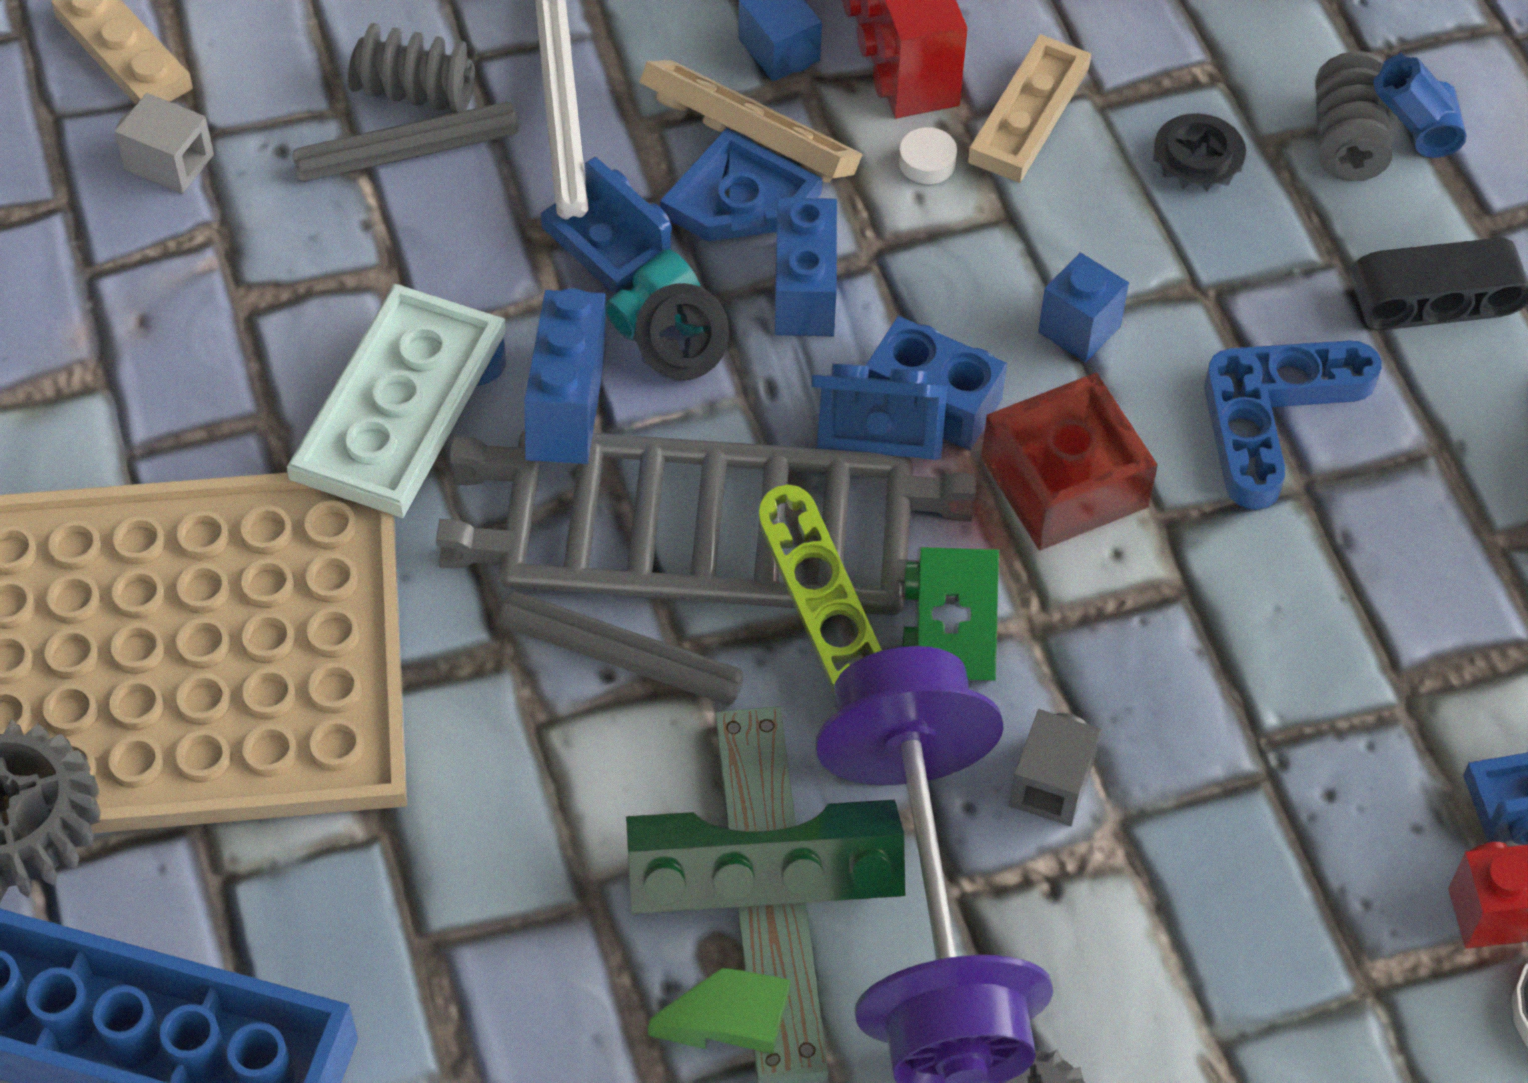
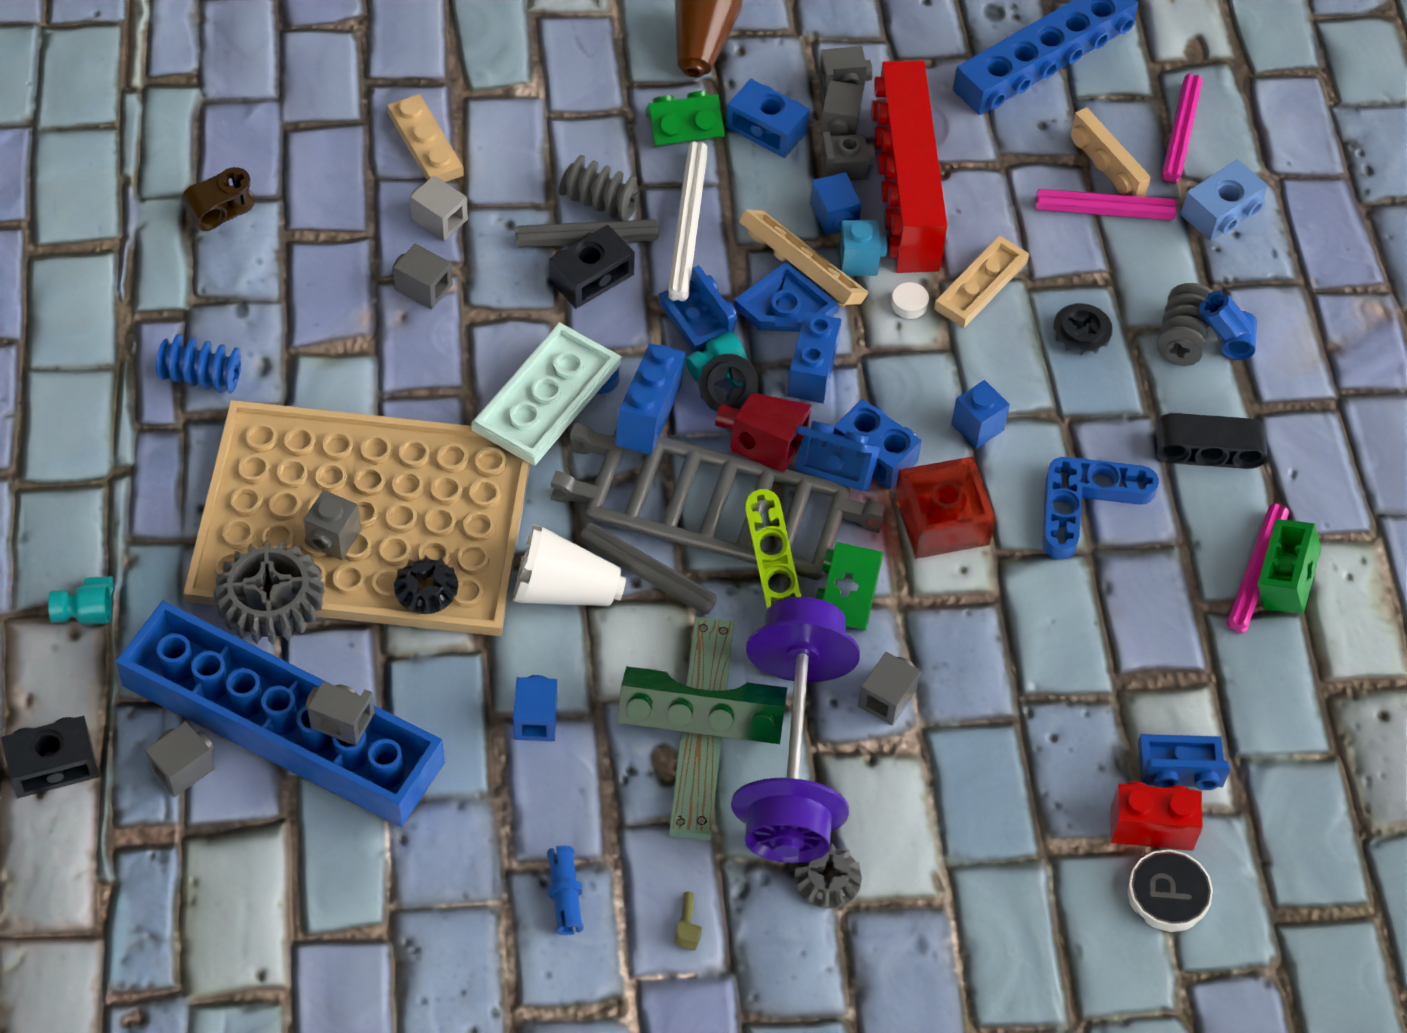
camera: 10 degrees right, 0 degrees up
bright green slope [648,968,791,1054] -> none
none -> dark grey brick [303,490,362,560]
none -> dark grey brick [306,681,375,746]
none -> dark grey brick [393,243,453,309]
none -> black gear [394,555,458,614]
none -> white cone [513,524,626,606]
none -> blue brick [513,675,558,742]
none -> black brick [549,225,635,309]
none -> dark red torso [715,393,812,473]
none -> dark azure brick [839,220,887,276]

